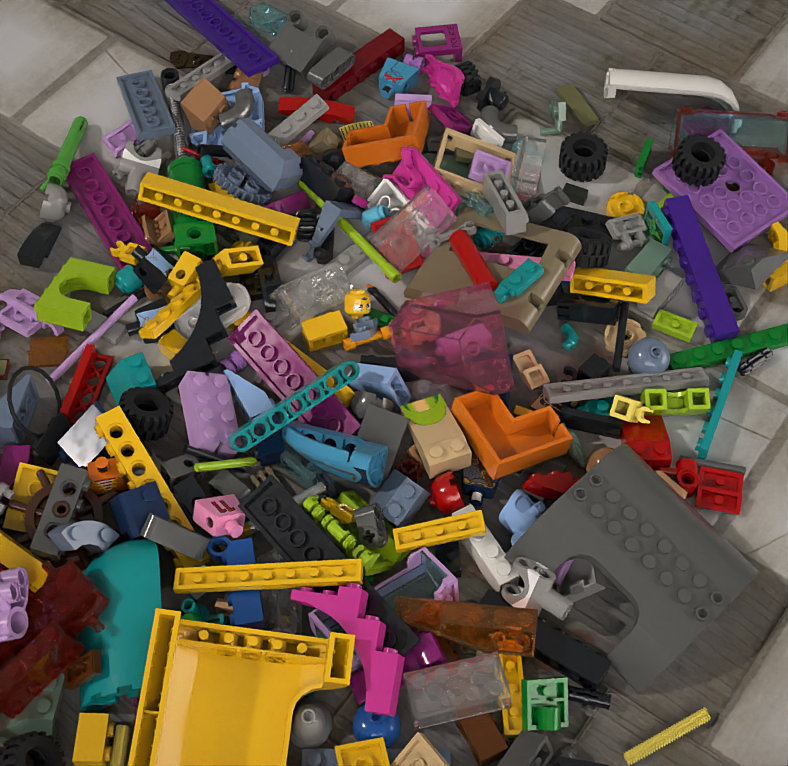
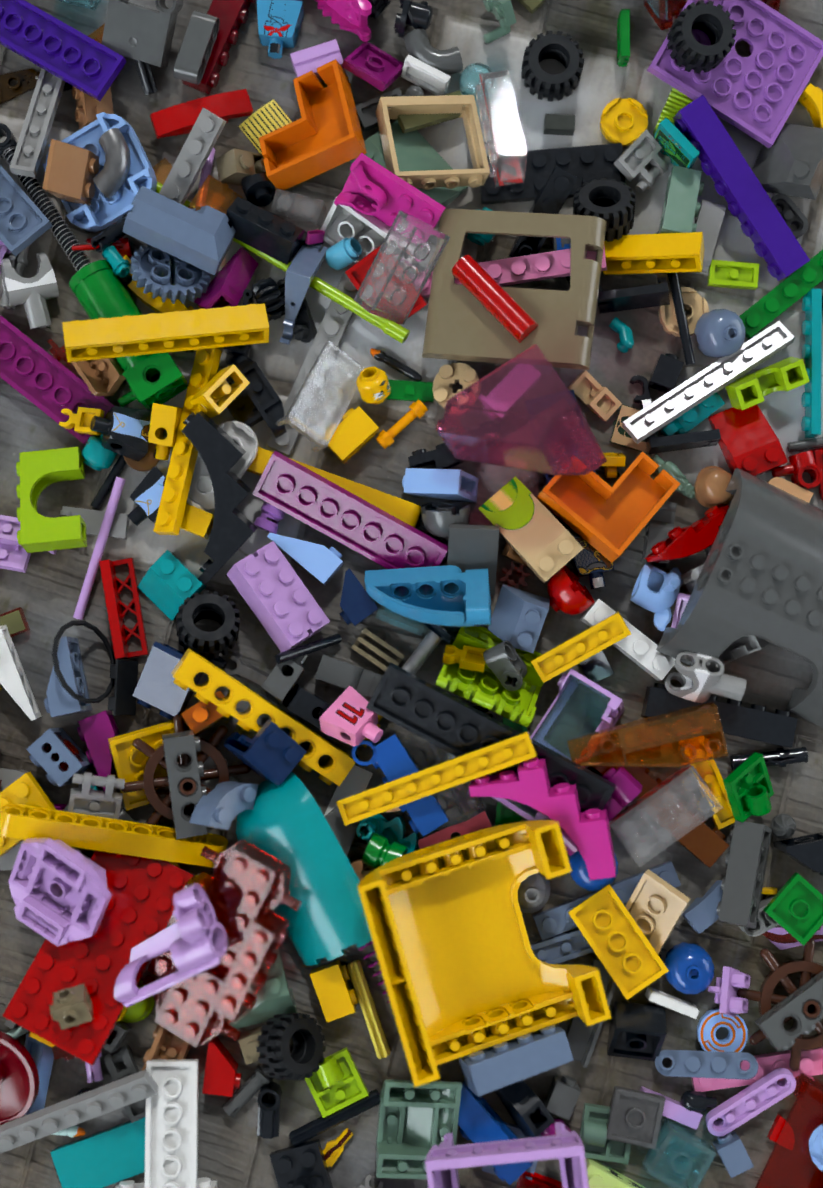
camera: 20 degrees left, 30 degrees up
clear orange piece [27,336,69,368] -> none
reddish brown plate [64,649,102,690] -> none
dark grey beam [140,513,211,561] -> none
lime bar [194,457,257,472] -> none
teal beam [228,361,360,452] -> none
sand blue slope [350,316,378,342] -> none
light grey piece [427,221,477,249] -> none
clear light blue bar [462,191,494,218] -> none
lavender tile [468,149,512,183] -> none
light grey brick [483,170,529,235] -> none
teal hinge [494,258,544,304] -> none
dark grey piece [522,186,570,225] -> none
light yellow brick [609,395,654,424] -> none

